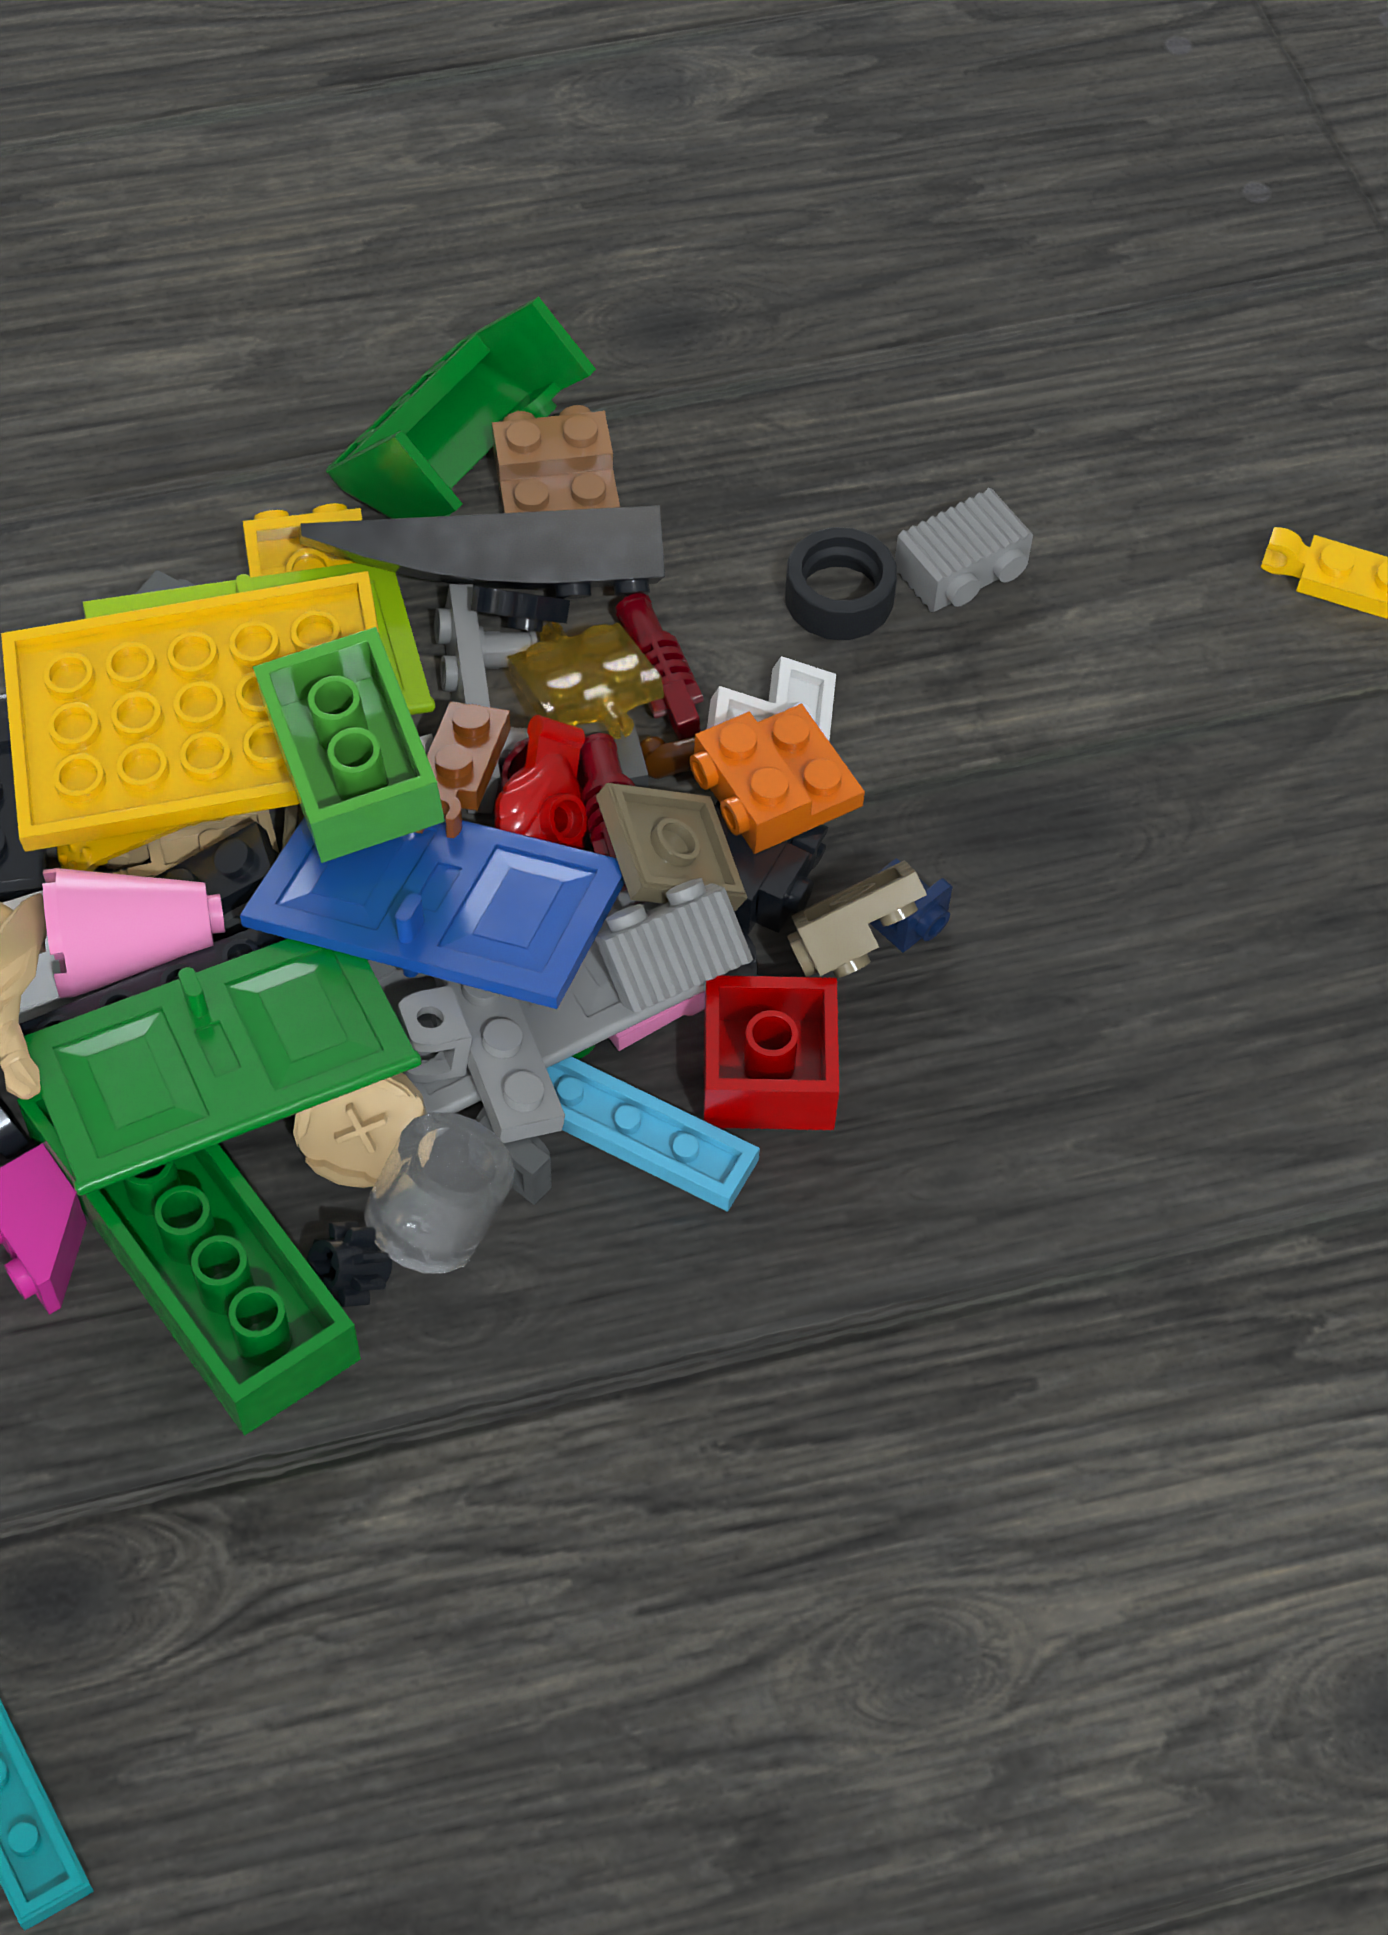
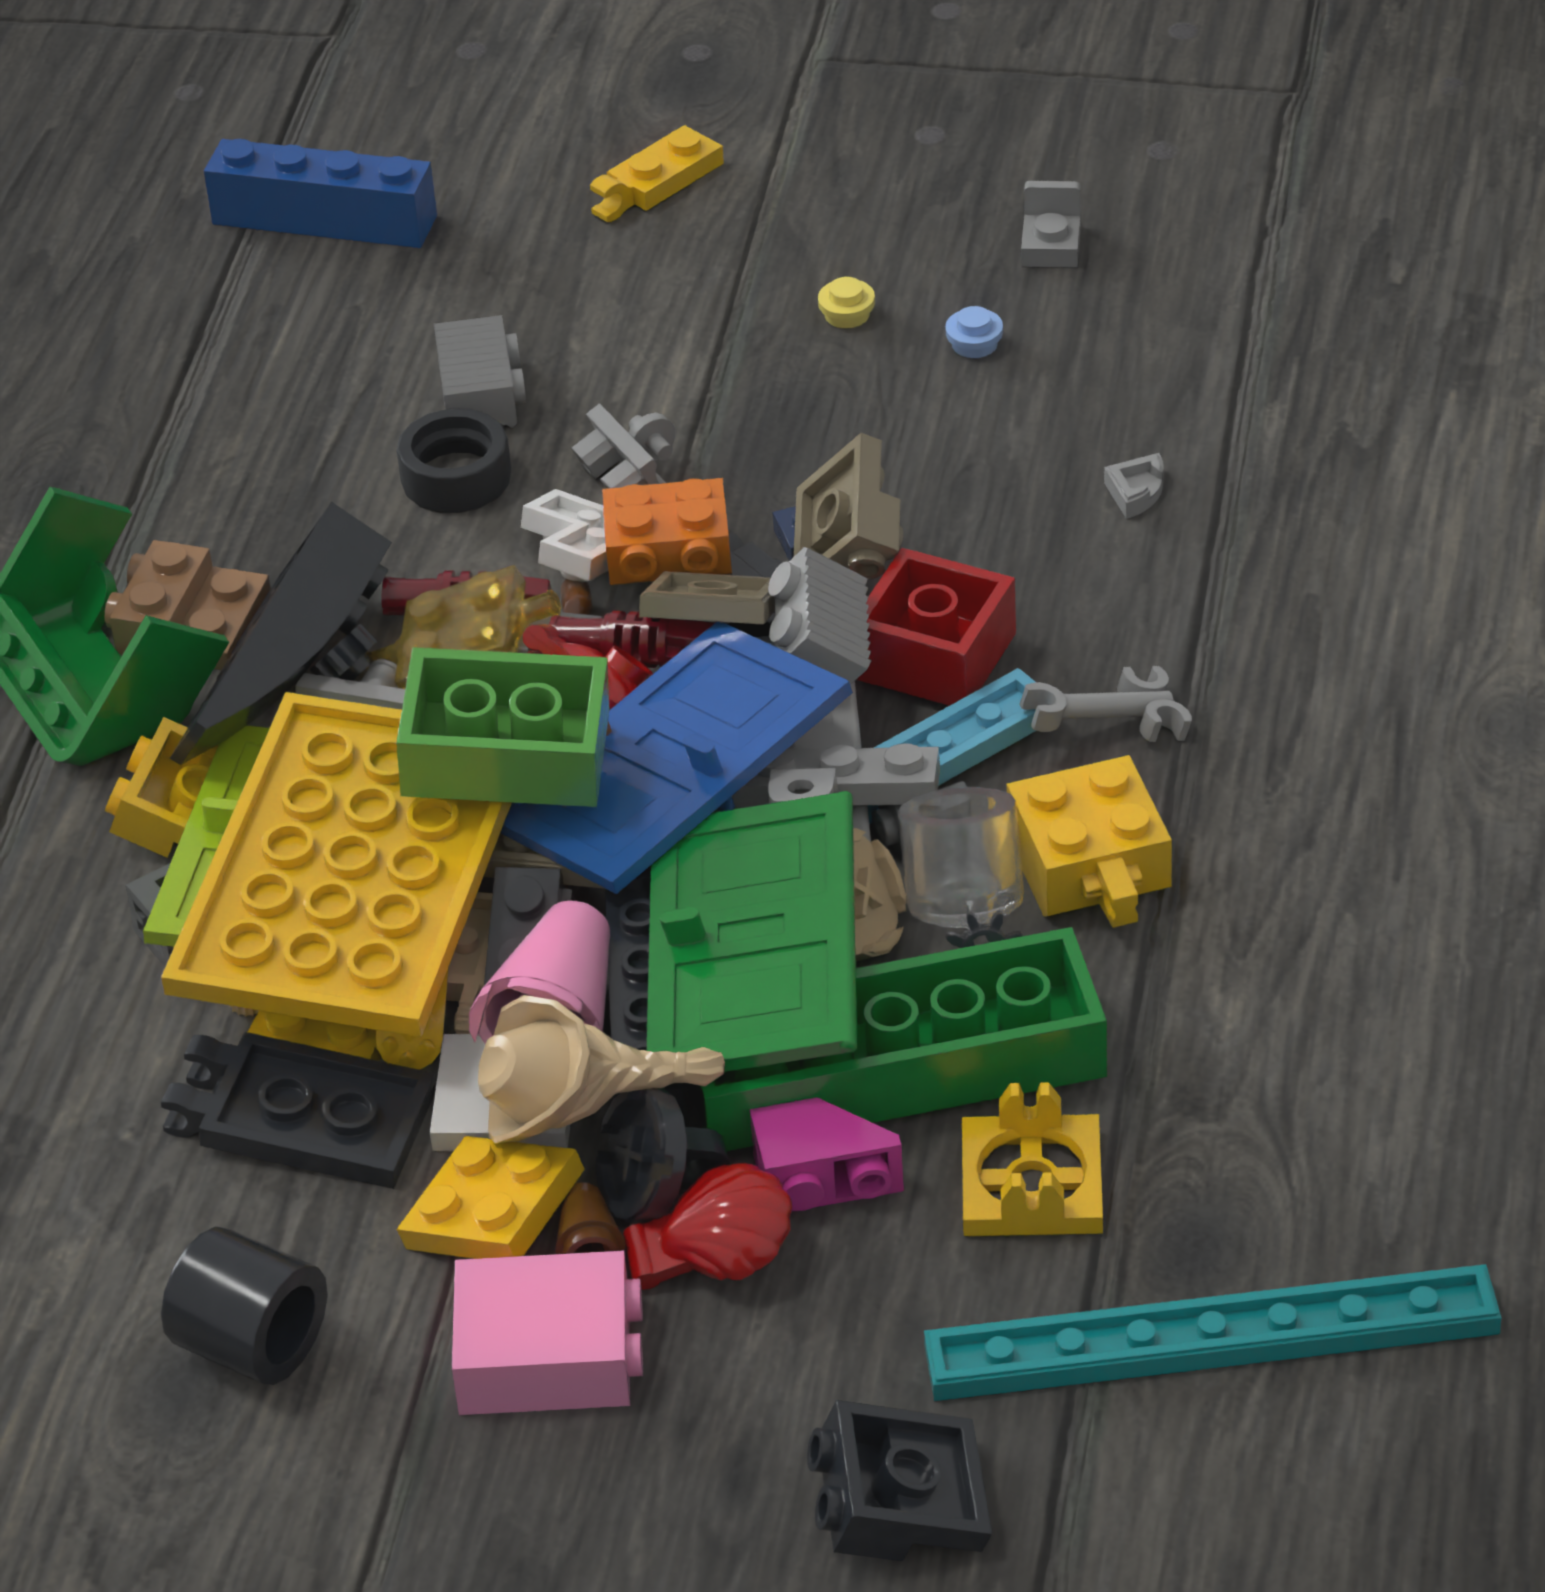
camera: 60 degrees left, 15 degrees down
none -> blue brick [204,139,437,248]
none -> light grey hips [571,403,676,489]
none -> light yellow plate [818,277,875,328]
none -> light blue plate [945,306,1003,358]
none -> yellow piece [962,1083,1103,1236]
none -> yellow hinge [1006,755,1172,928]
none -> light grey bar [1019,666,1192,742]
none -> light grey tile [1104,453,1164,519]

